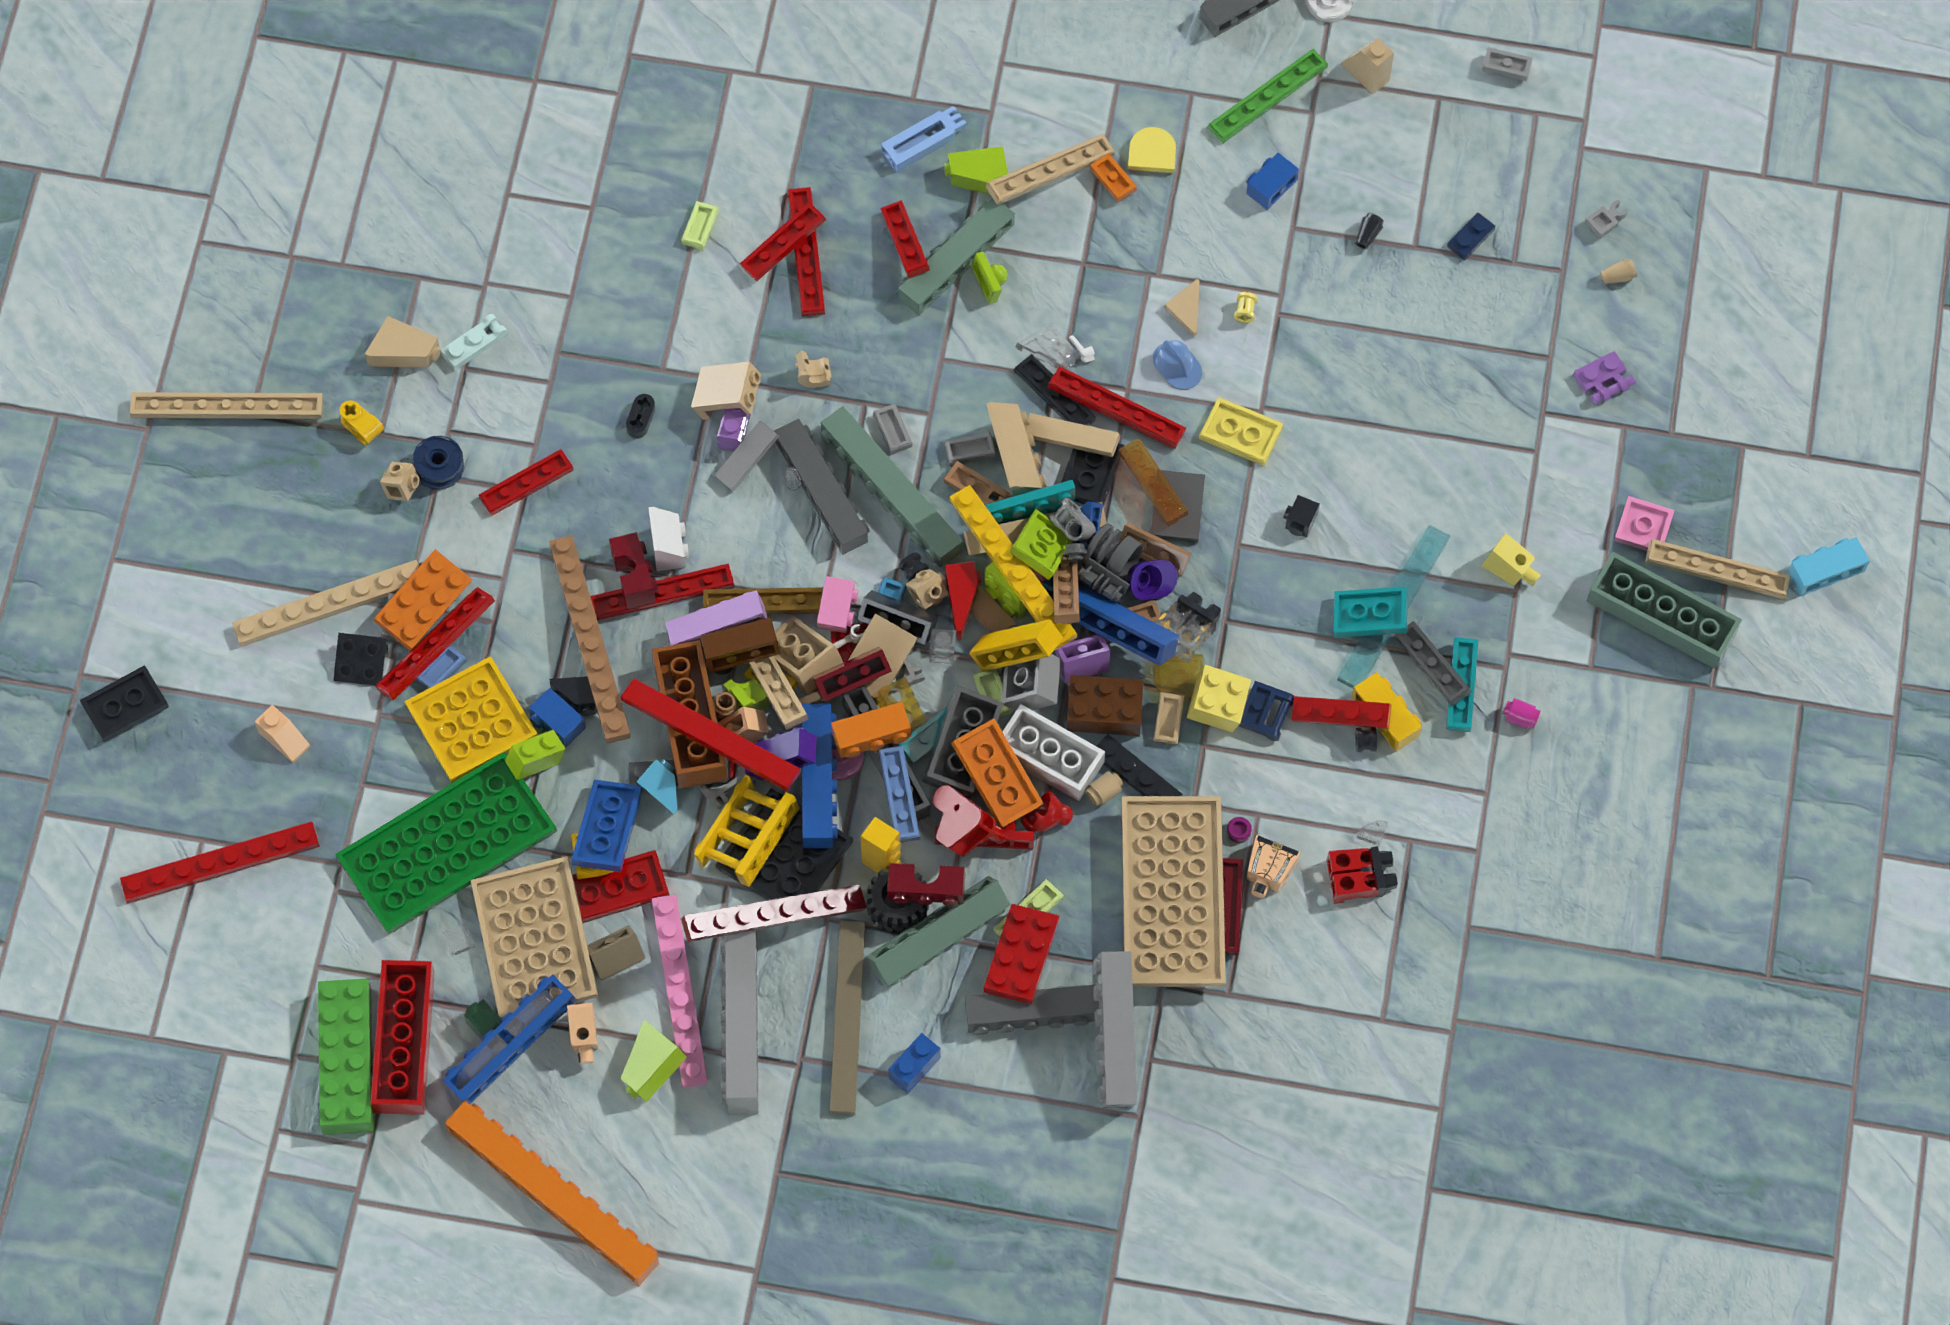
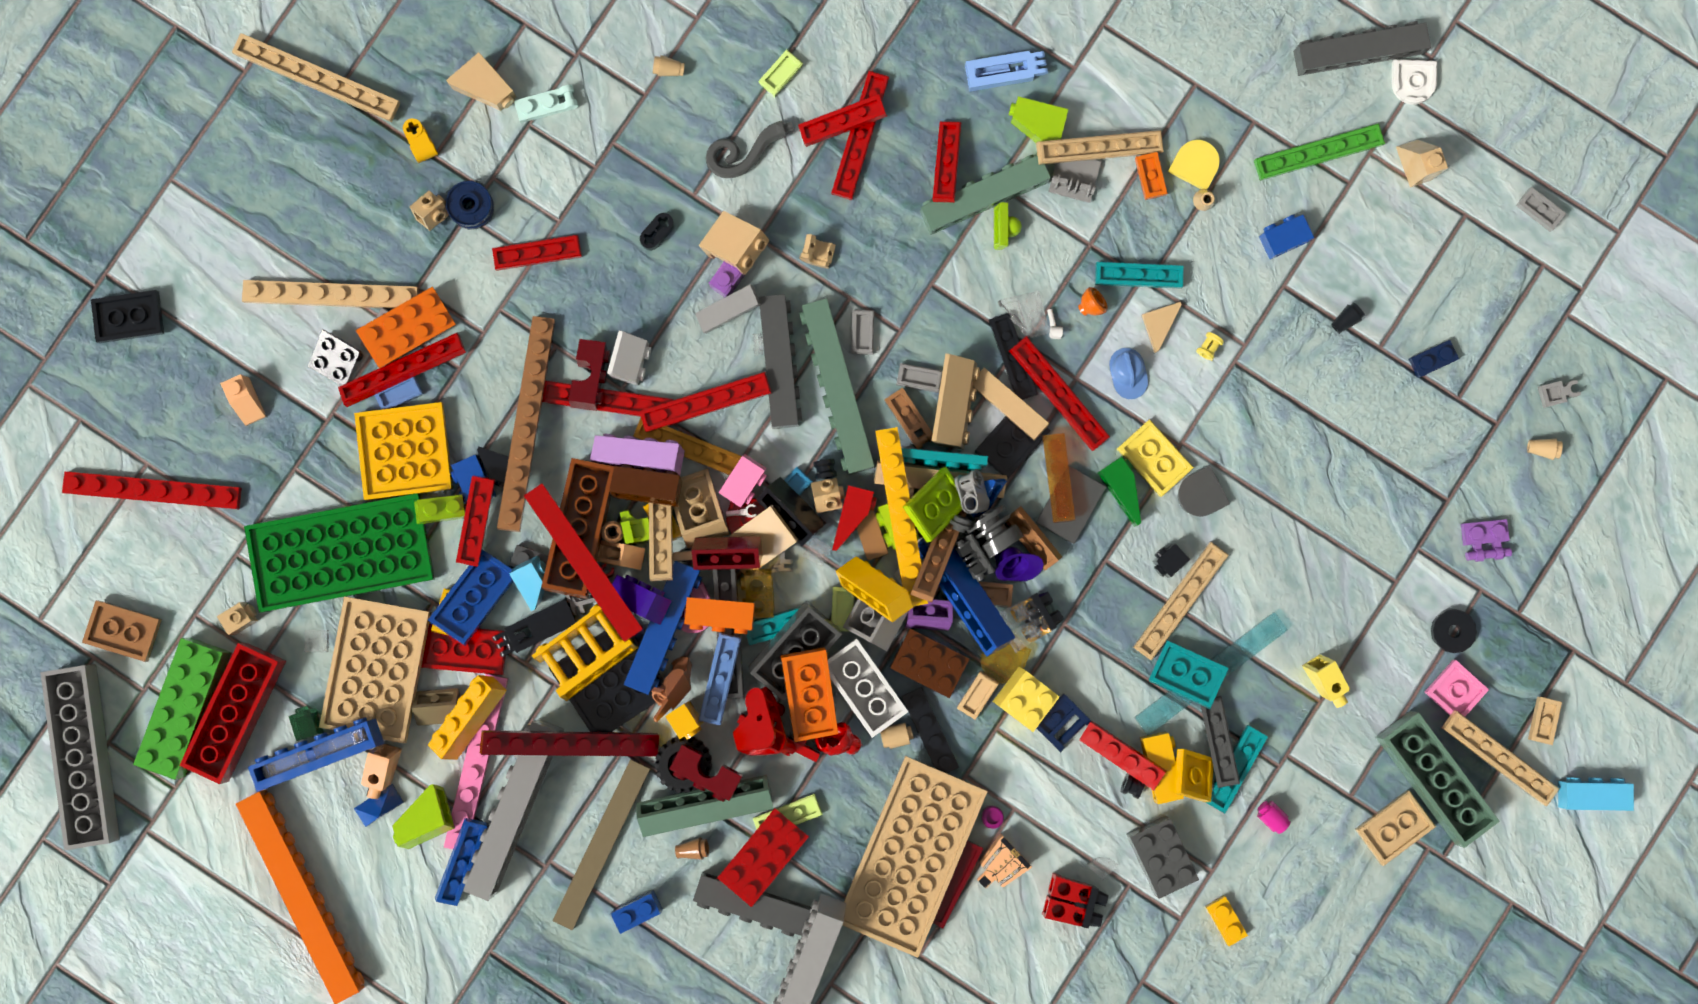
camera: 20 degrees right, 20 degrees up
none -> light grey brick [40,664,120,851]
none -> medium nougat plate [82,600,162,662]
none -> tan brick [217,602,258,635]
none -> blue slope [354,784,404,827]
none -> yellow brick [428,675,507,760]
none -> blue plate [435,818,487,906]
none -> red plate [456,475,495,567]
none -> black hinge [492,599,576,657]
none -> red tile [639,372,772,433]
none -> nougat animal [651,657,692,722]
none -> tan cone [652,55,685,76]
none -> medium nougat cone [675,837,709,860]
none -> dark grey plant [706,121,793,178]
none -> light grey hinge [1048,160,1101,203]
none -> orange brick [1078,287,1108,316]
none -> teal plate [1095,262,1184,289]
none -> green slope [1097,456,1141,527]
none -> dark grey brick [1126,815,1199,899]
none -> tan tile [1133,542,1228,661]
none -> yellow plate [1174,749,1213,802]
none -> dark grey tile [1178,465,1230,517]
none -> tan cone [1193,189,1215,211]
none -> yellow plate [1205,895,1248,946]
none -> tan tile [1355,790,1436,866]
none -> black tile [1431,609,1477,653]
none -> tan plate [1528,696,1562,745]

